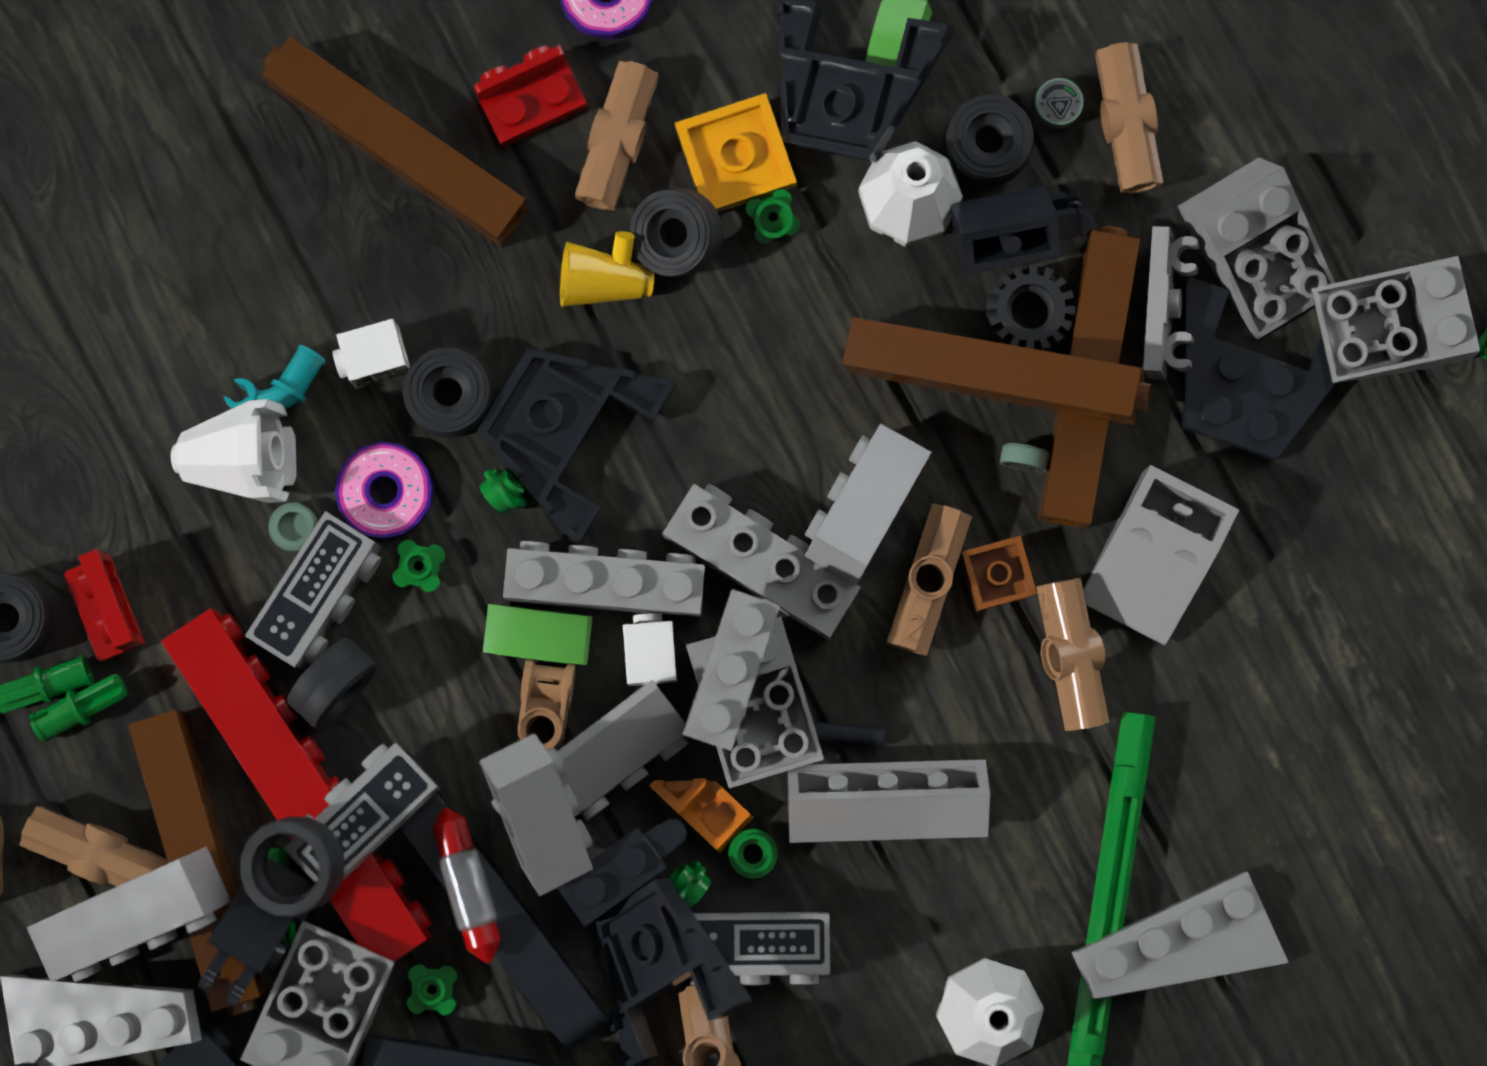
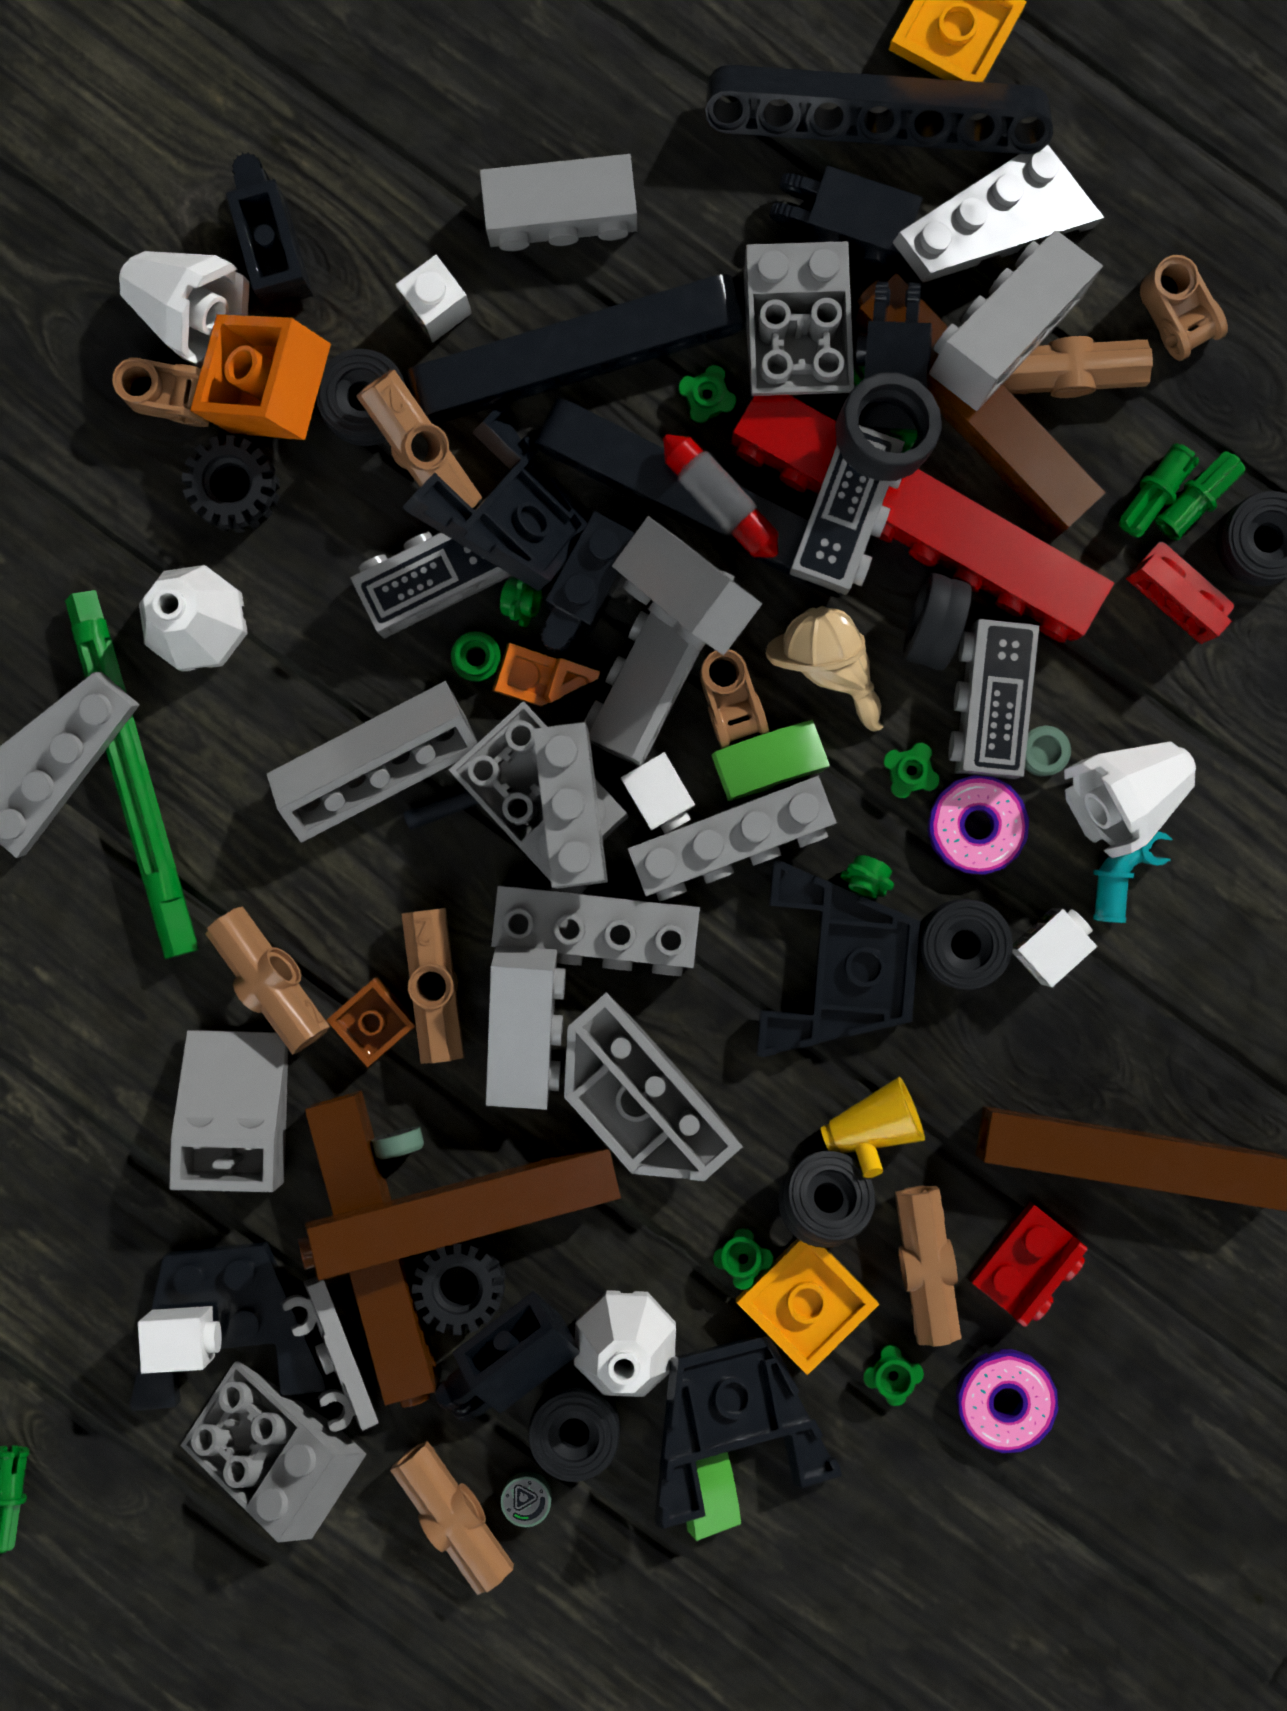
camera: 160 degrees right, 5 degrees up
light grey slope [1311,256,1480,383] -> none
none -> white brick [138,1306,222,1374]
none -> light grey wedge [564,992,743,1181]
none -> tan piece [766,606,883,732]
none -> green plate [863,1345,924,1406]

